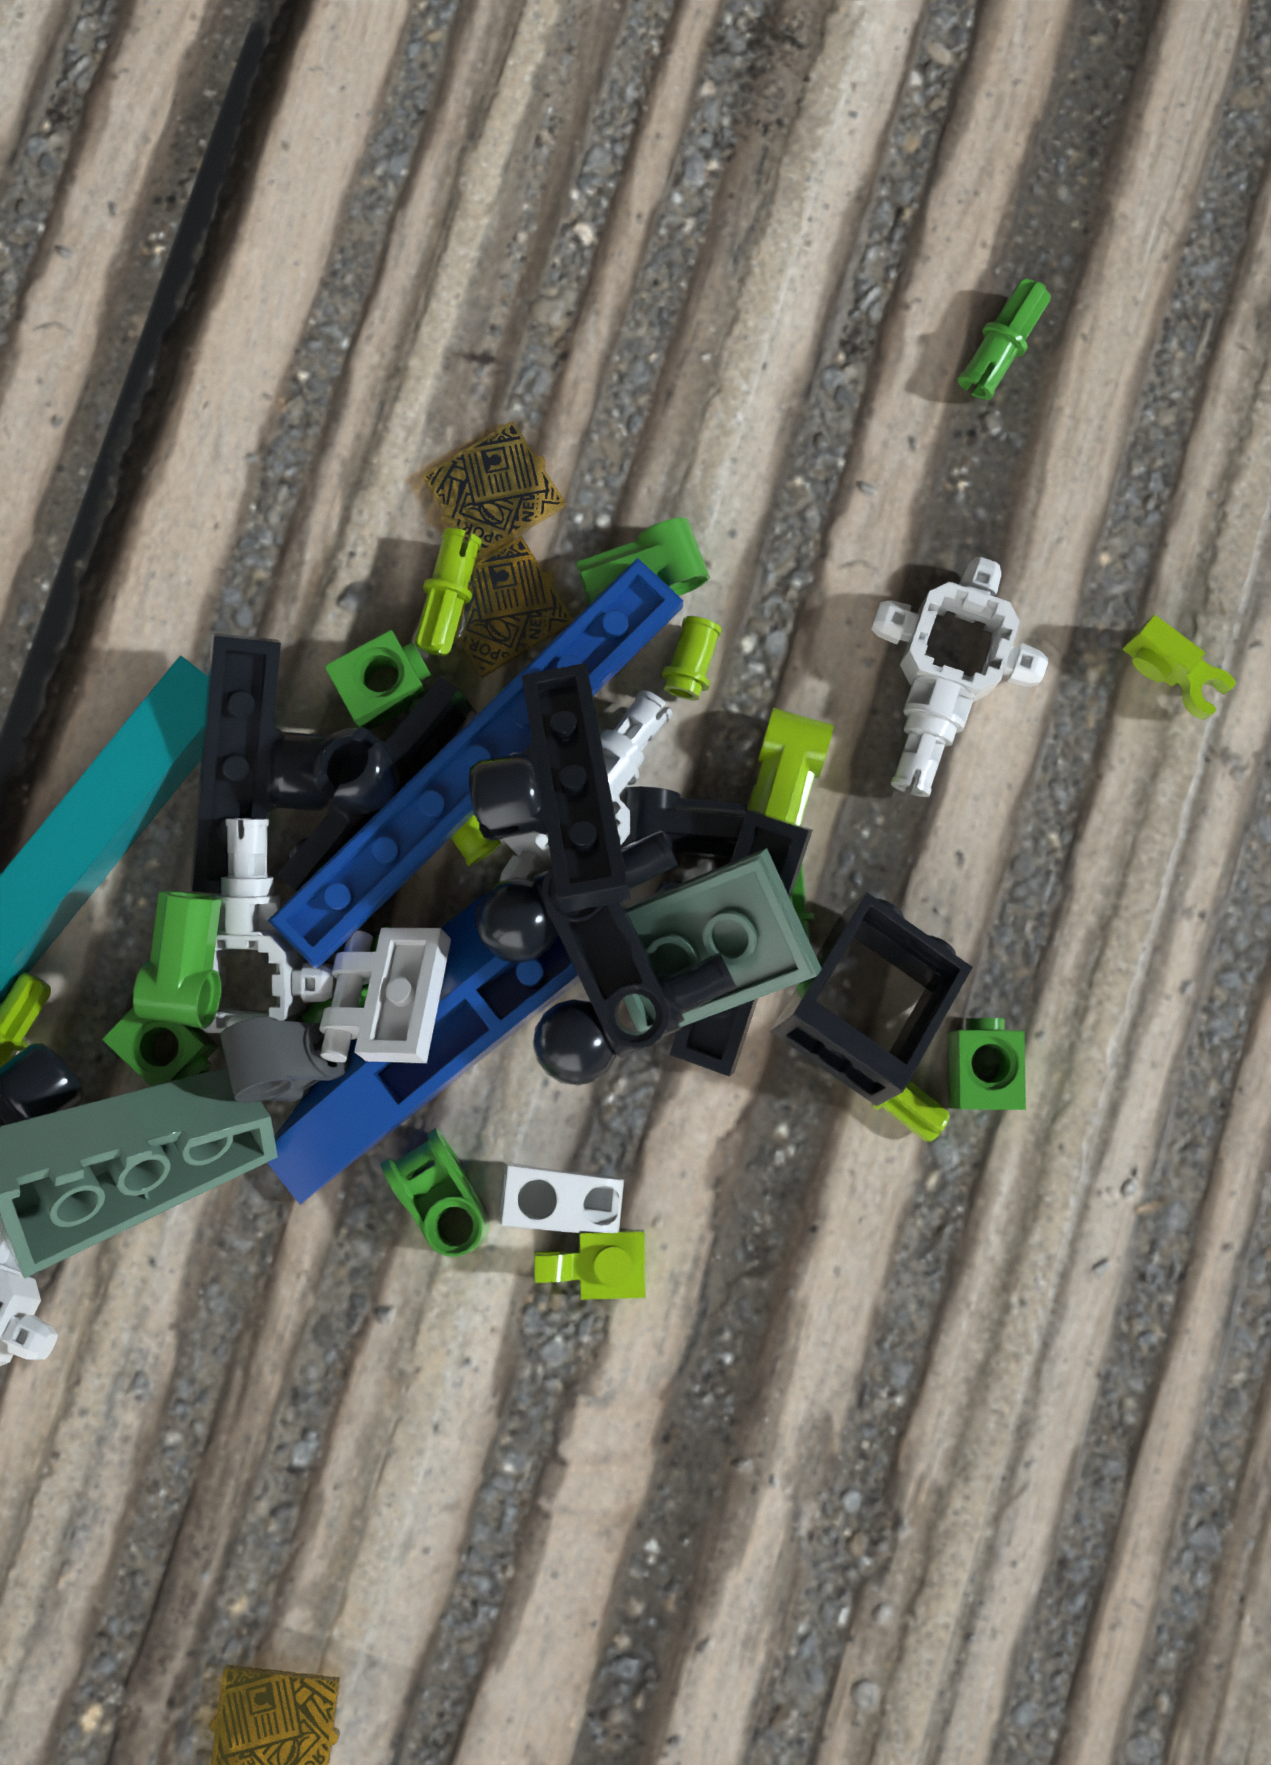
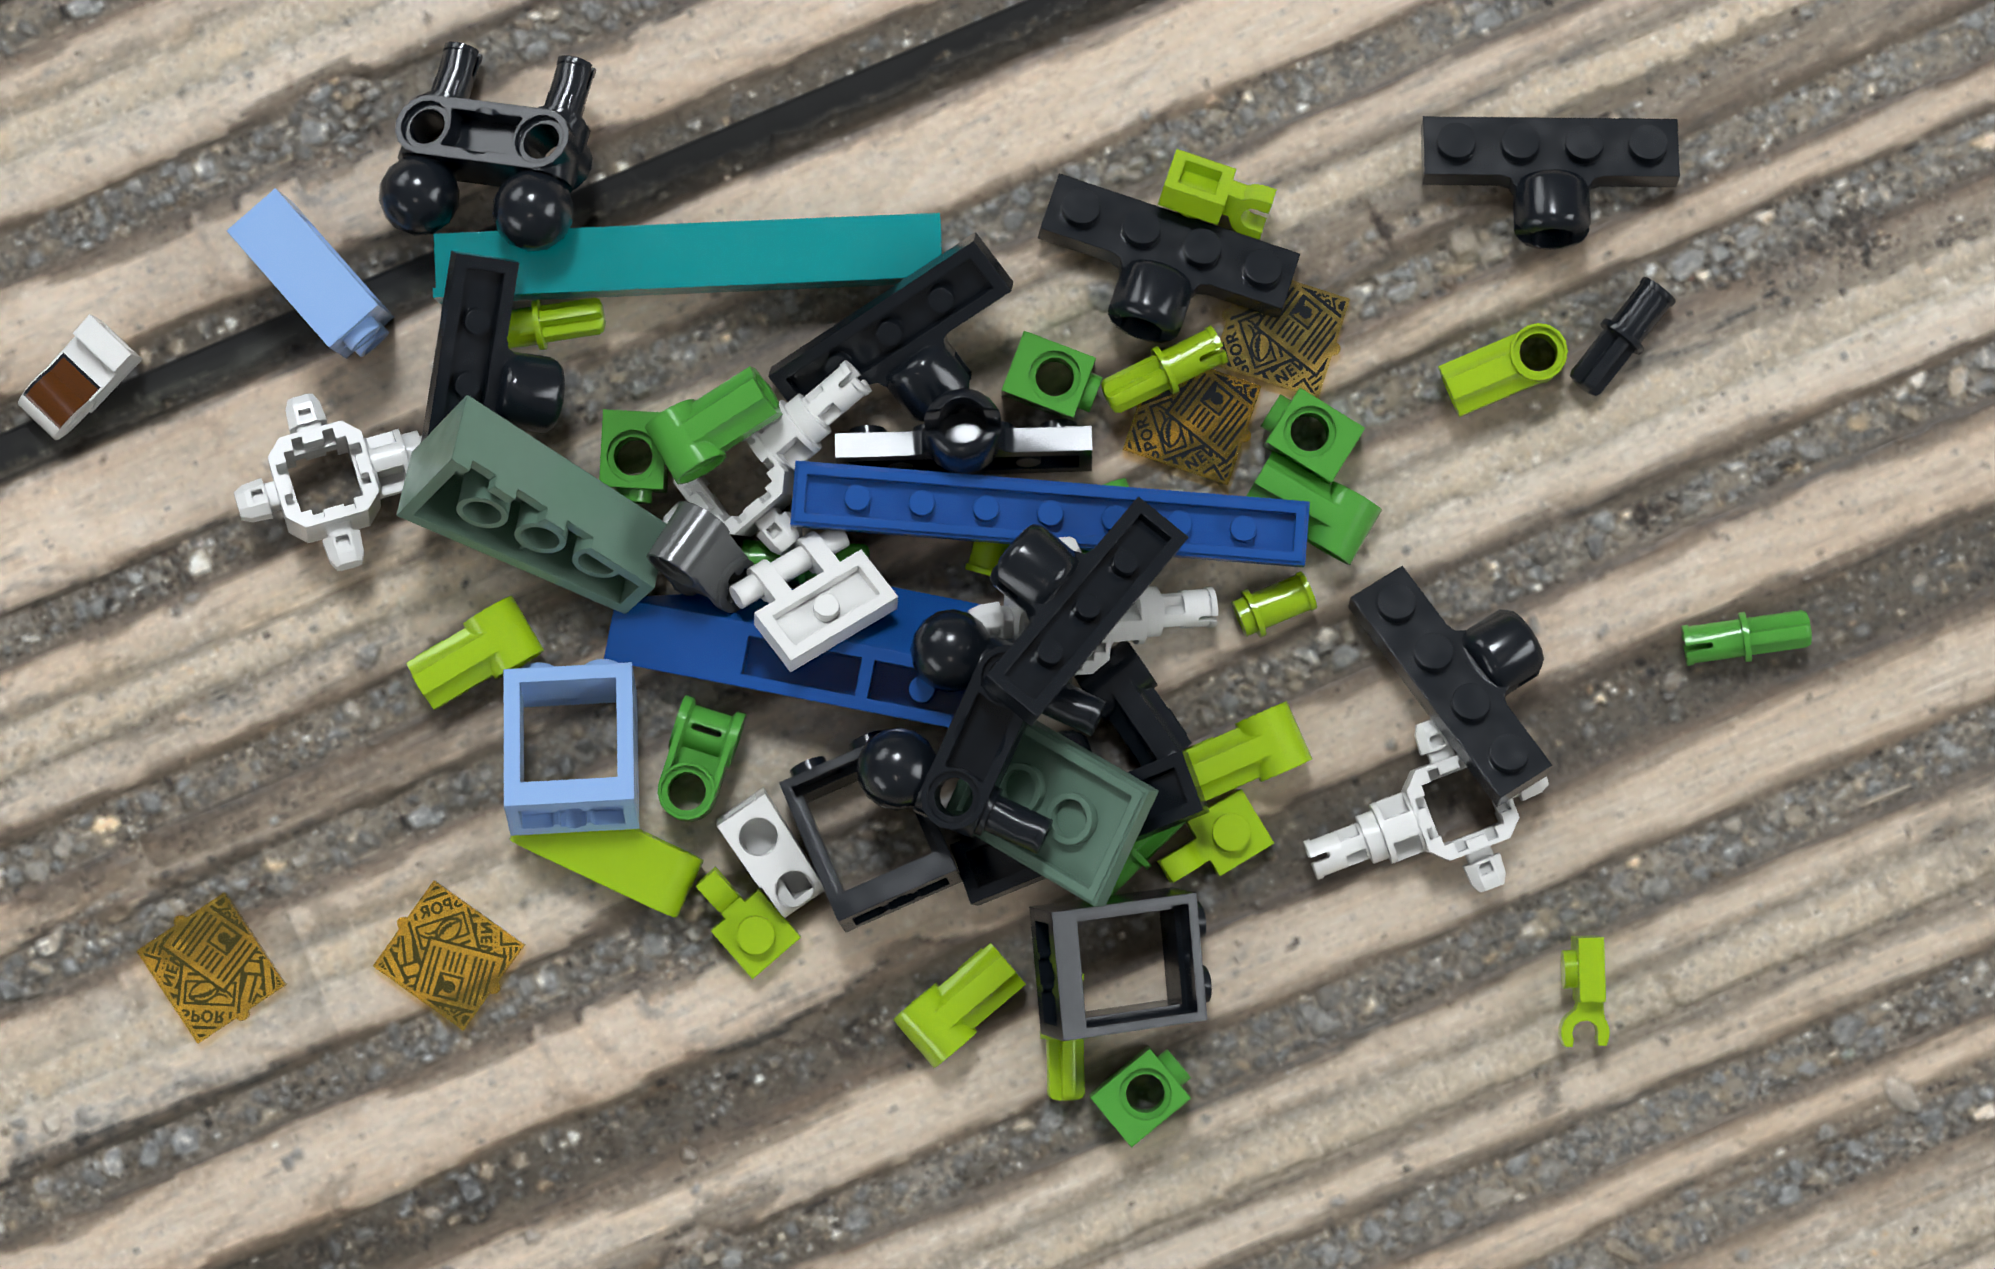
camera: 50 degrees right, 5 degrees up
none -> clear yellow piece [373,880,526,1031]
none -> lime piece [406,596,544,710]
none -> light blue window [503,659,640,836]
none -> lime beam [509,829,704,918]
none -> black window [779,730,963,932]
none -> lime piece [893,942,1026,1068]
none -> black plate [1038,173,1300,343]
none -> lime plate [1157,149,1277,240]
none -> lime plate [1157,789,1274,883]
none -> bright green brick [1260,388,1365,484]
none -> black plate [1348,565,1553,807]
none -> black plate [1421,116,1680,250]
none -> lime piece [1438,323,1568,418]
none -> black axle [1570,277,1676,396]

